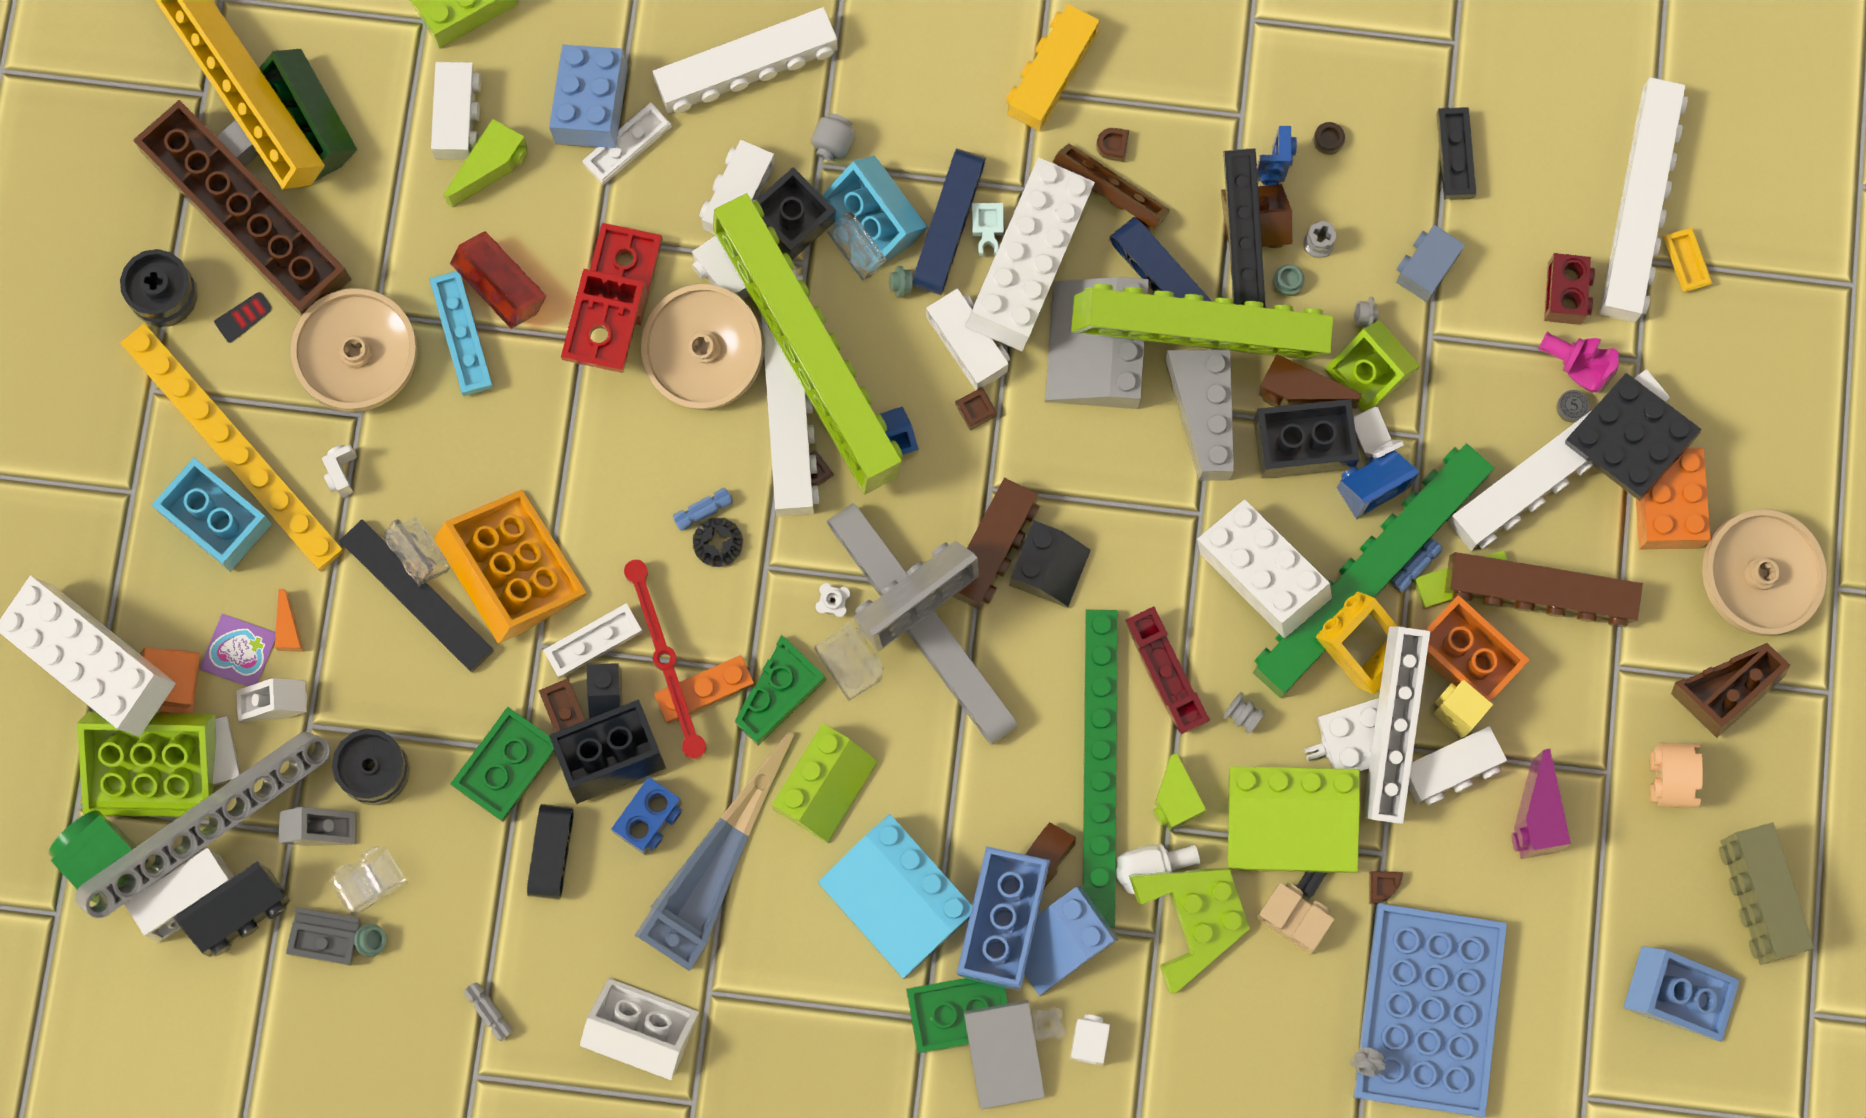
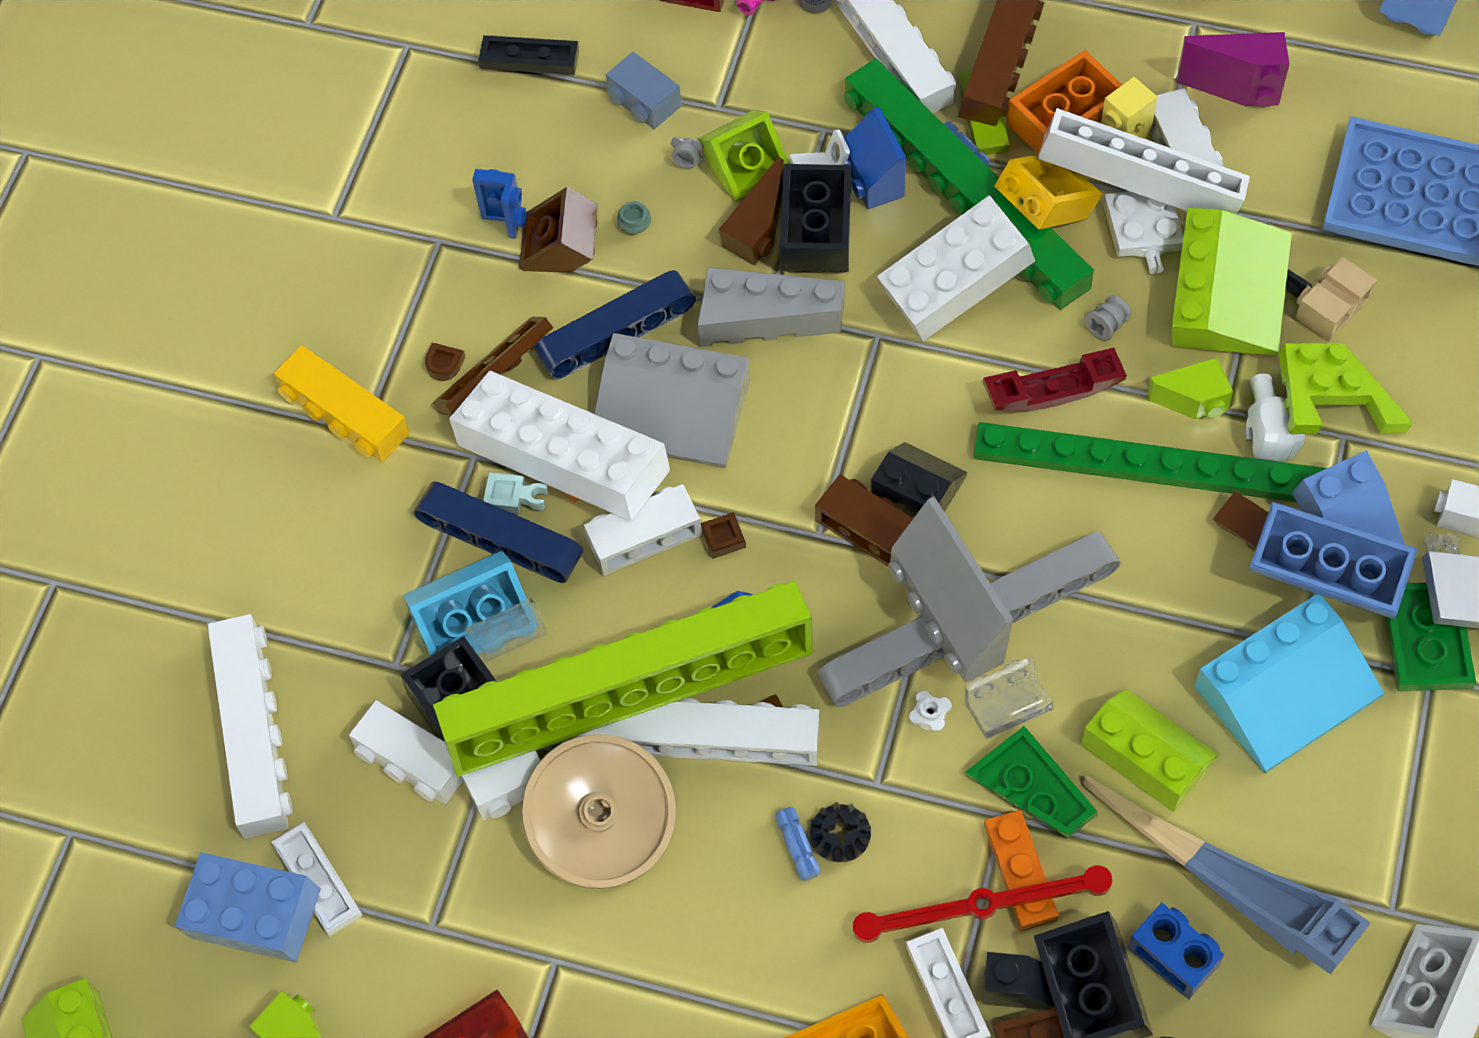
camera: 75 degrees left, 15 degrees down
red bracket [561,222,663,373] -> none
light grey head [811,113,856,162] -> none
sand green plate [889,266,912,297] -> none
lime brick [1071,284,1333,359] -> none
black tile [1223,148,1266,308] -> none
light grey bush [1304,221,1336,258] -> none
dark brown tile [1313,122,1345,155] -> none
reddish brown tile [1369,871,1403,904] -> none

